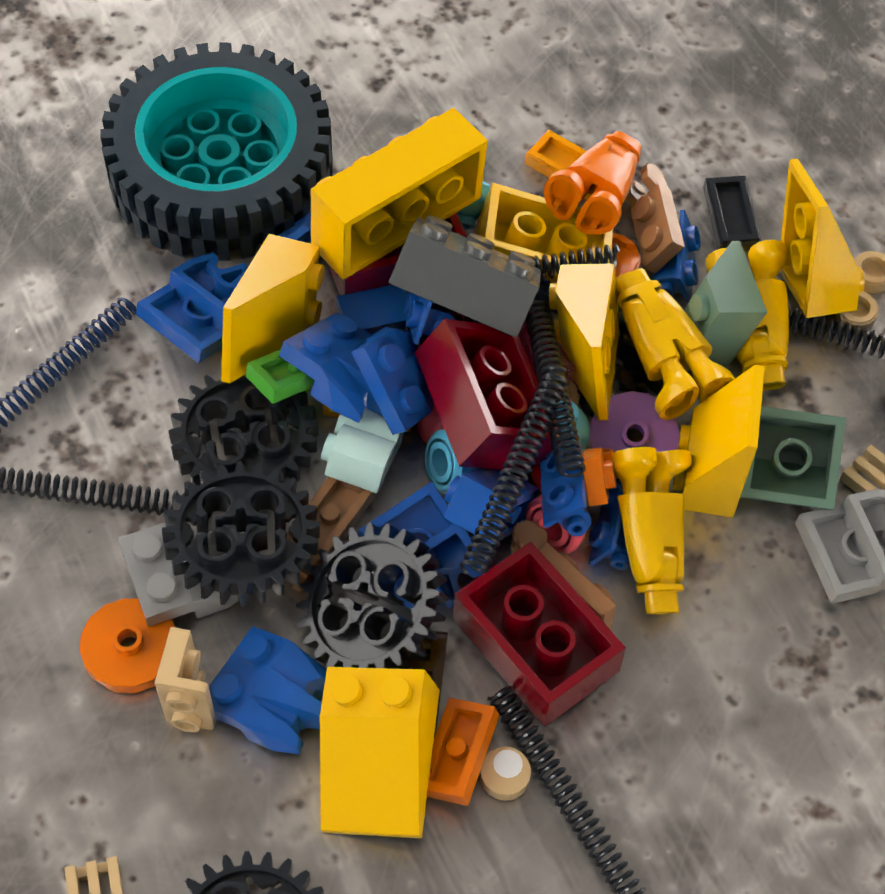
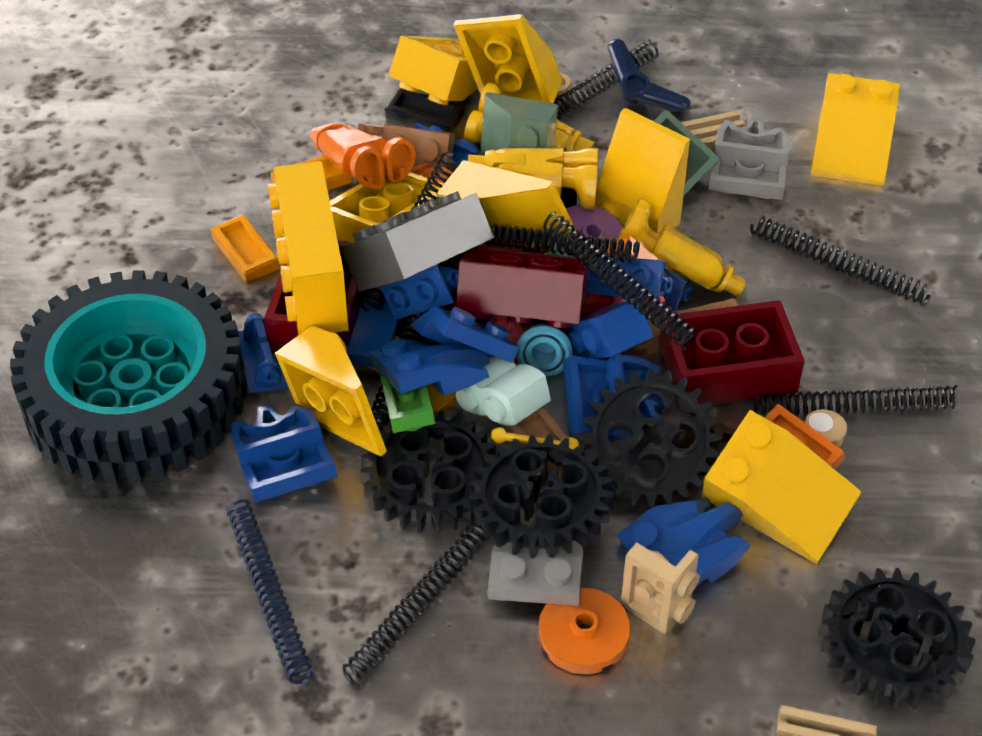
camera: 60 degrees left, 10 degrees down
none -> yellow slope [388,35,478,105]
none -> yellow hinge [491,427,579,449]
none -> black piece [750,216,932,306]

